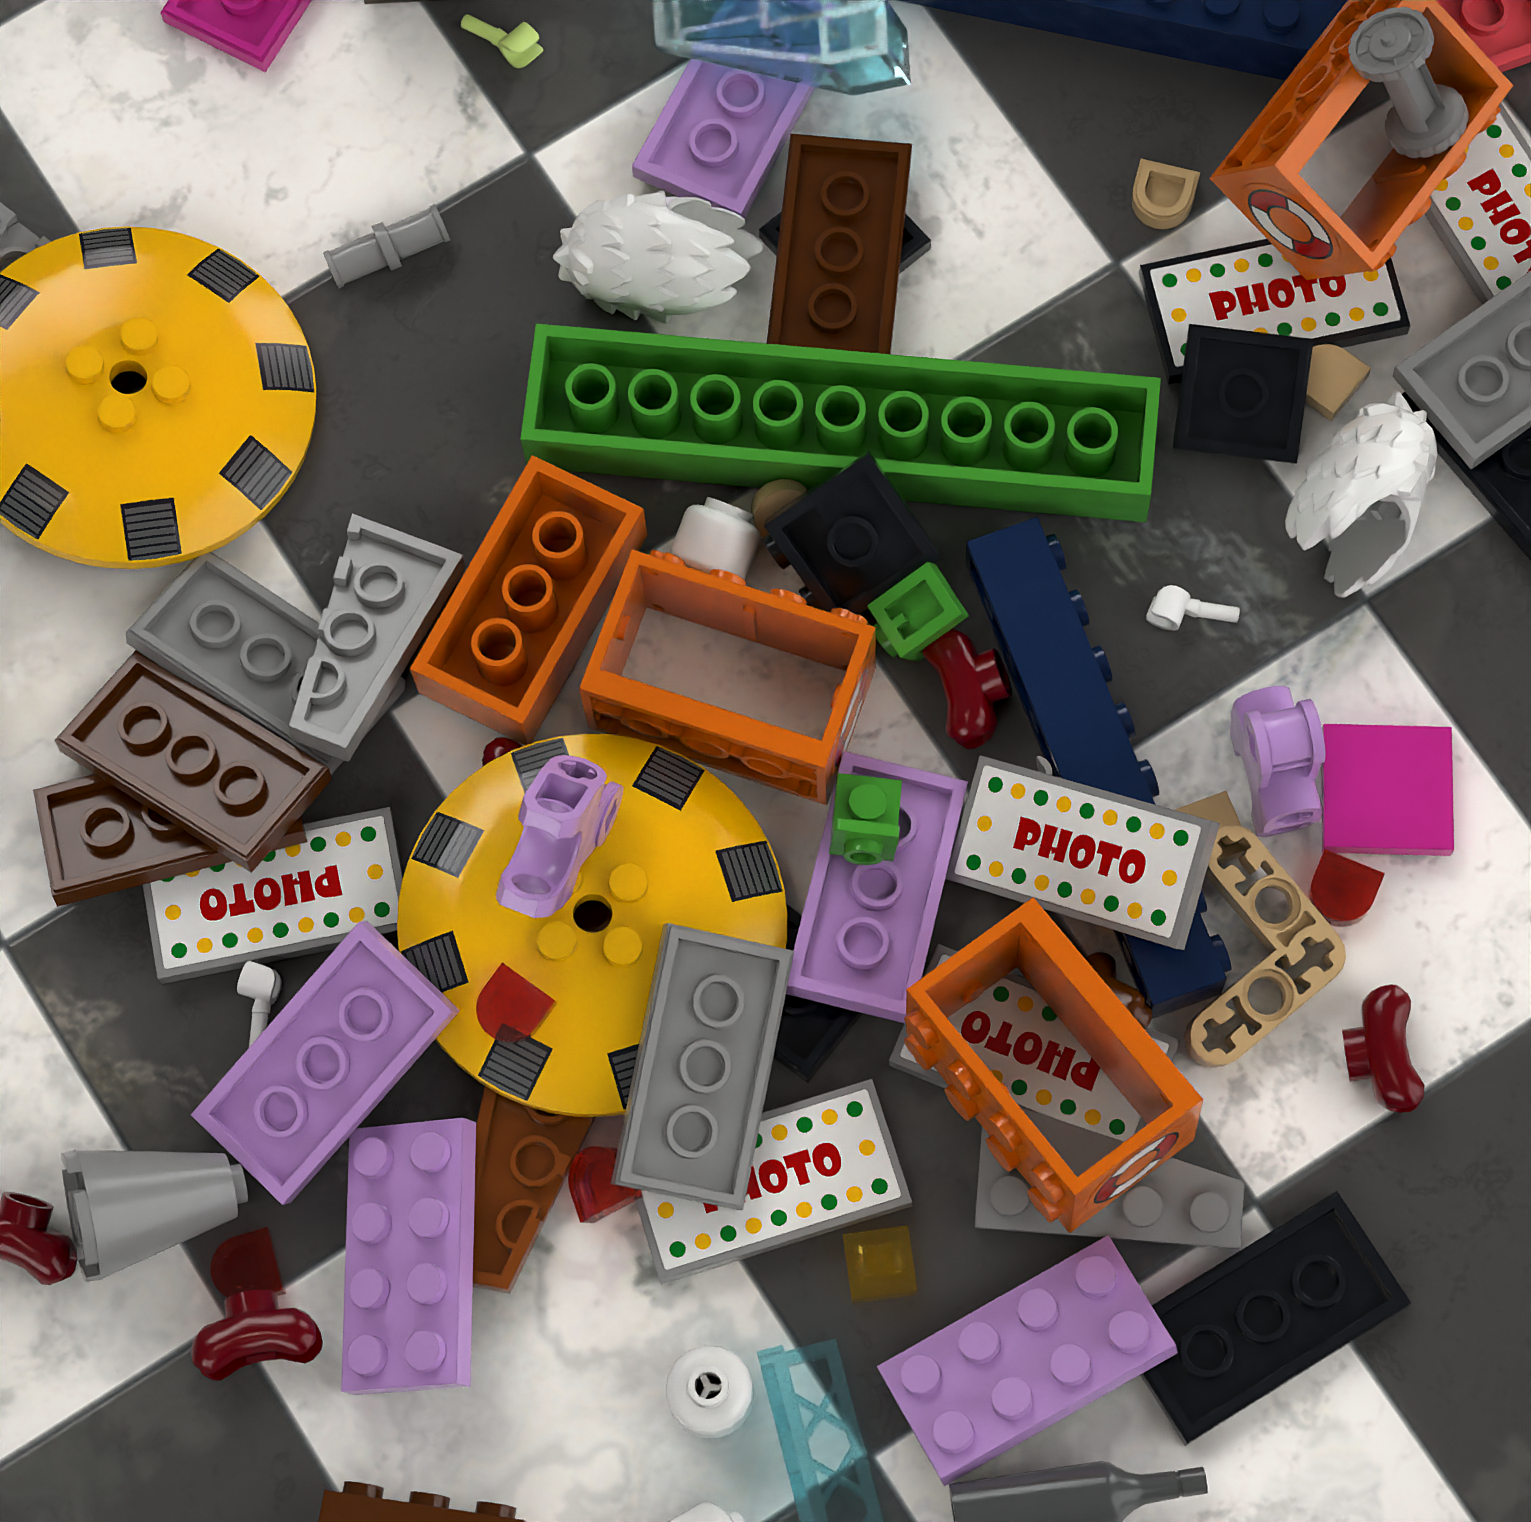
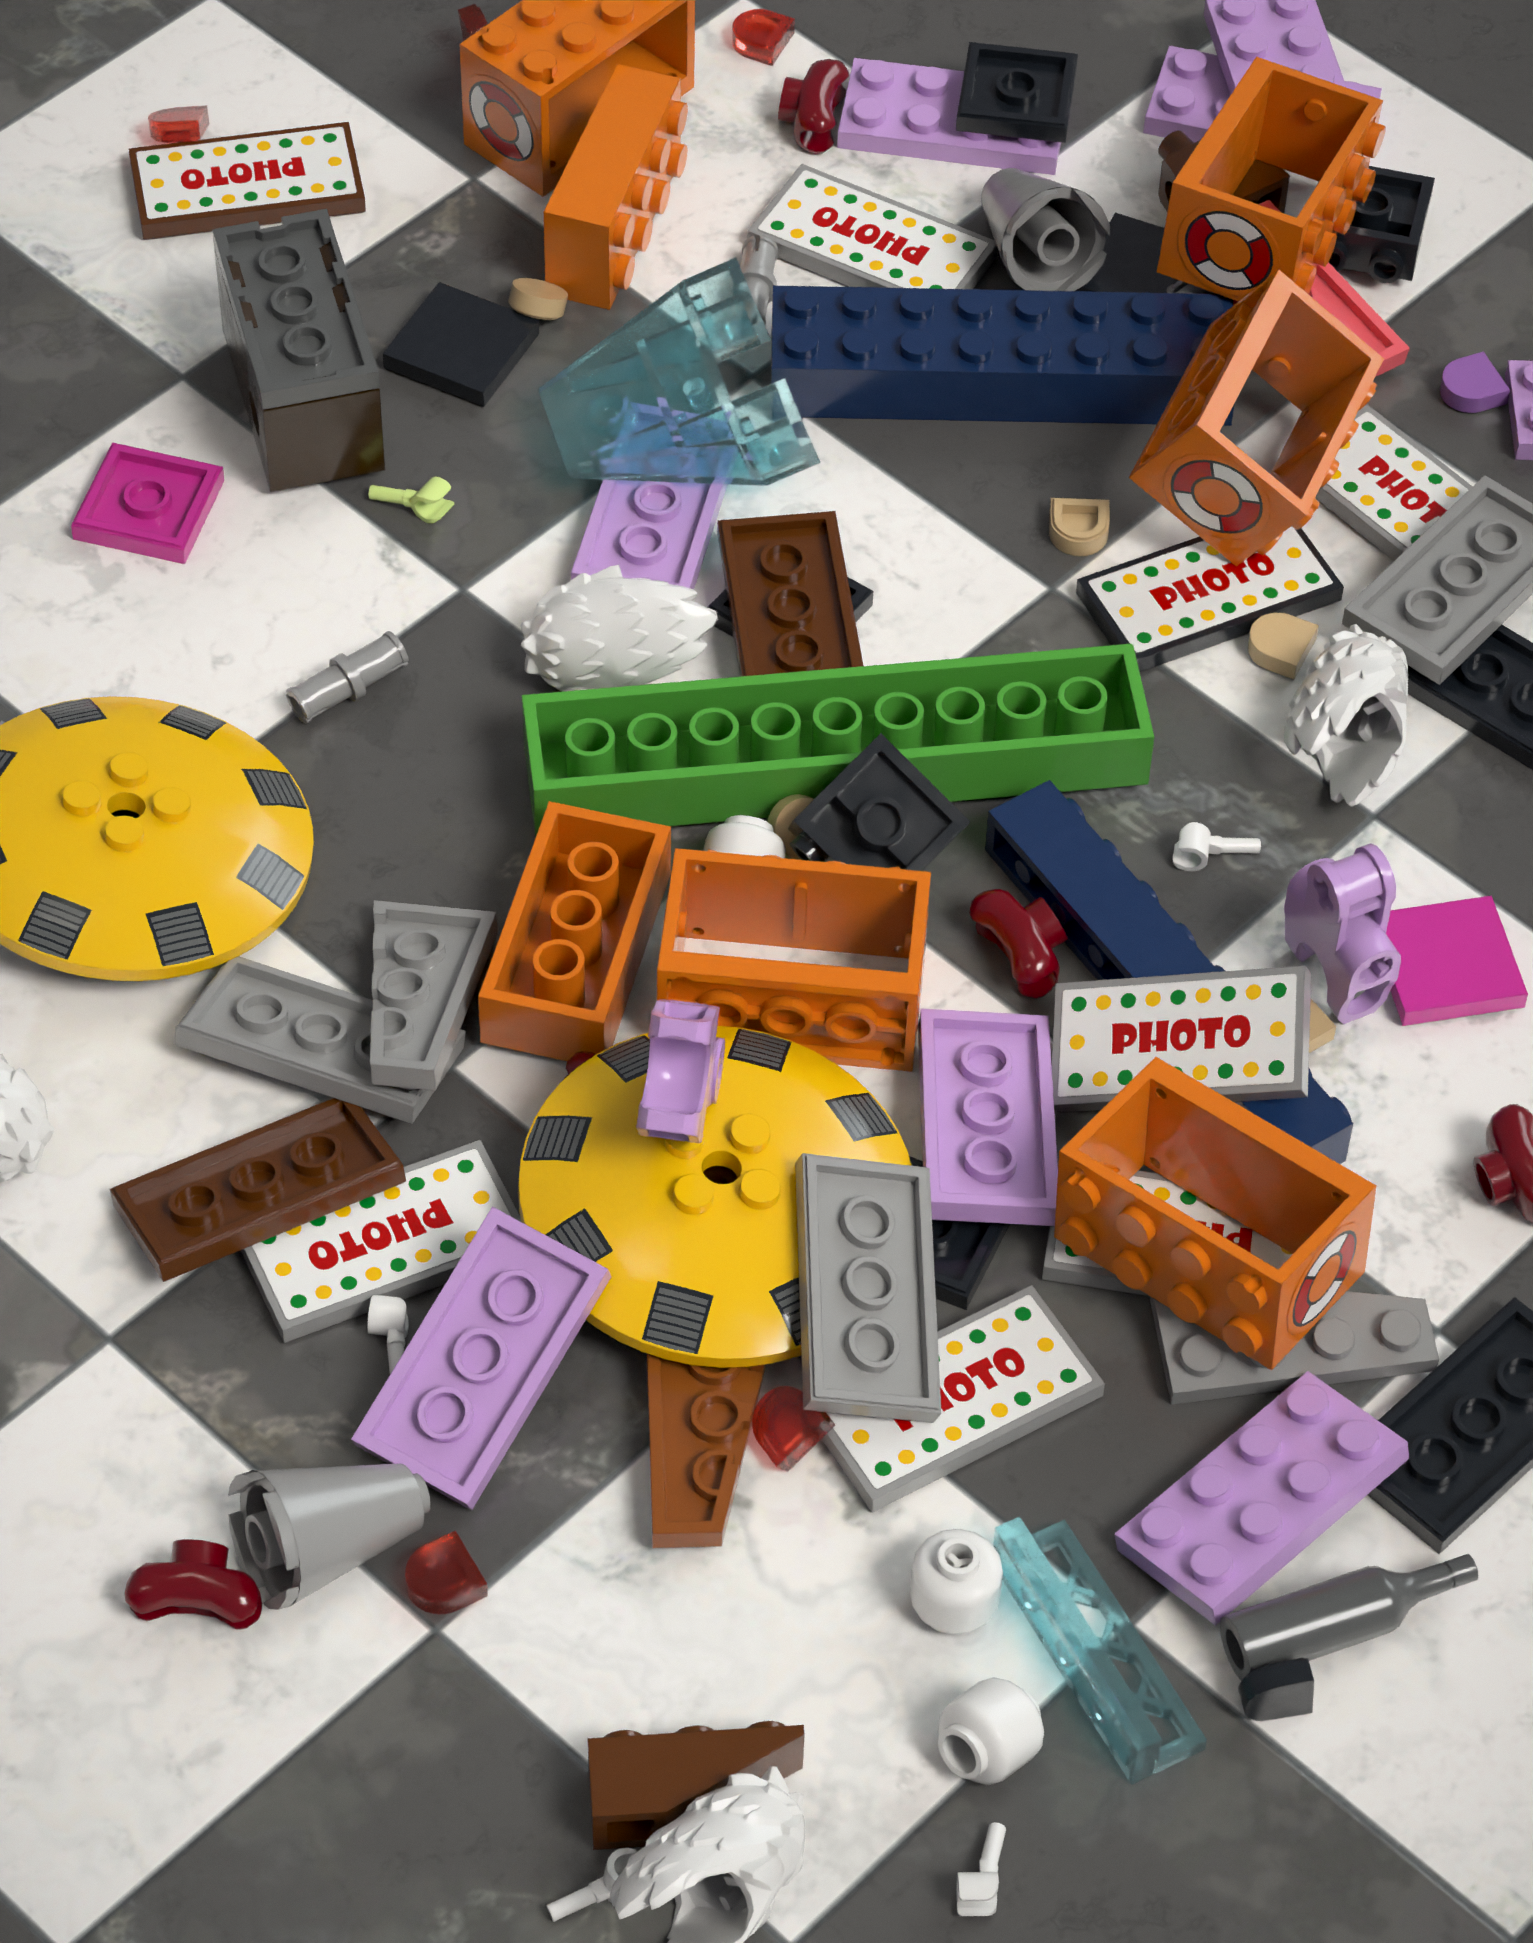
camera: 20 degrees left, 20 degrees down
tile [54,650,333,873] -> none
dark red piece [191,1290,323,1381] -> none
lavender plate [341,1118,476,1395] -> none
clear red tile [476,962,558,1043] -> none
bright green bracket [829,773,902,865] -> none
clear yellow tile [843,1225,918,1304] -> none
bright green bracket [867,562,969,662] -> none
black tile [1172,324,1314,464] -> none
tan beam [1184,825,1346,1068] -> none
clear red tile [1308,849,1385,927] -> none
light grey hose [1348,7,1469,158] -> none

